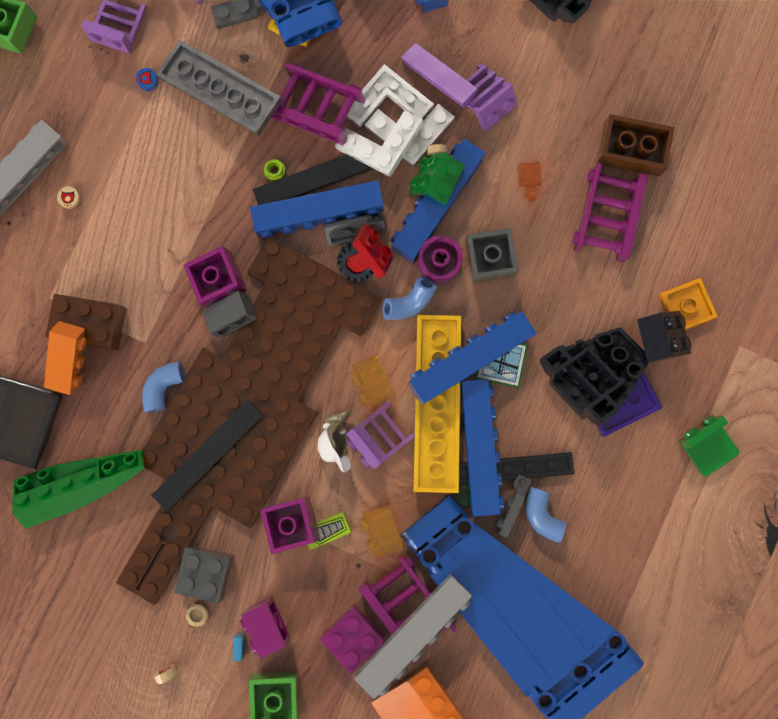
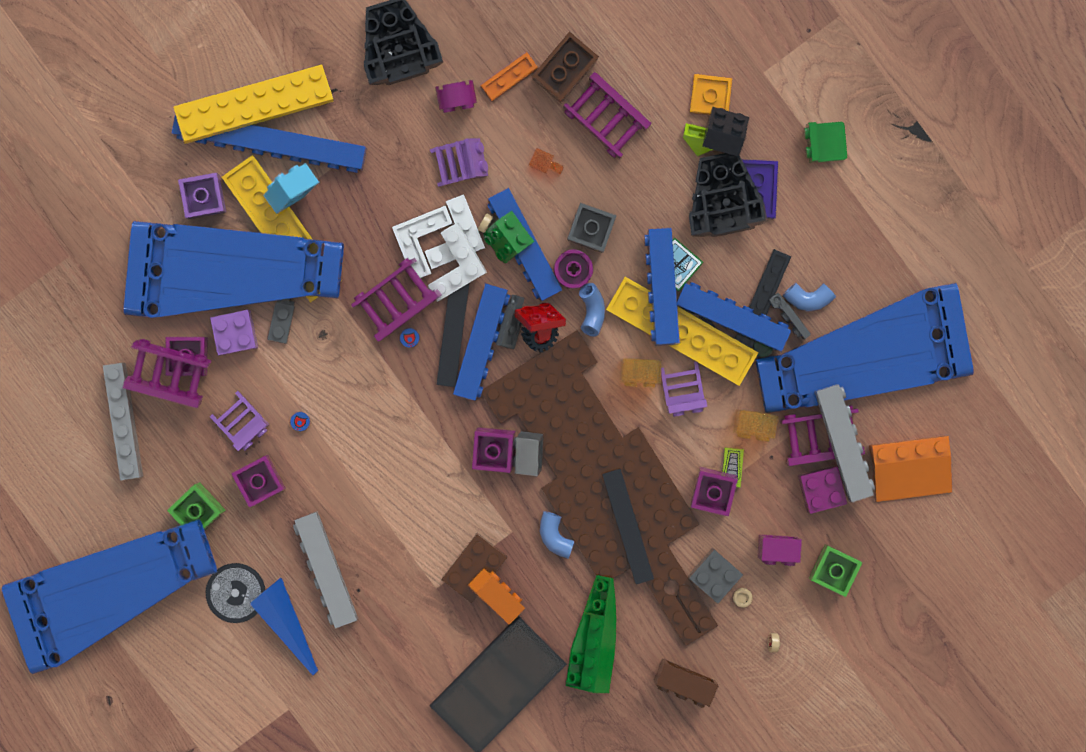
camera: 65 degrees left, 5 degrees up
tan tile [57,187,81,209] -> none
flat silver plate [156,40,283,136] -> none
dark azure tile [233,633,246,661] -> none
lime plate [264,159,285,181] -> none
hair [317,409,351,472] -> none
medium lavender tile [401,43,478,108] -> none
none -> magenta brick [231,455,286,508]
none -> blue tile [400,328,419,348]
none -> magenta brick [435,80,477,113]
none -> orange tile [481,52,538,102]
none -> reddish brown brick [654,658,719,708]
none -> lime slope [683,123,713,157]

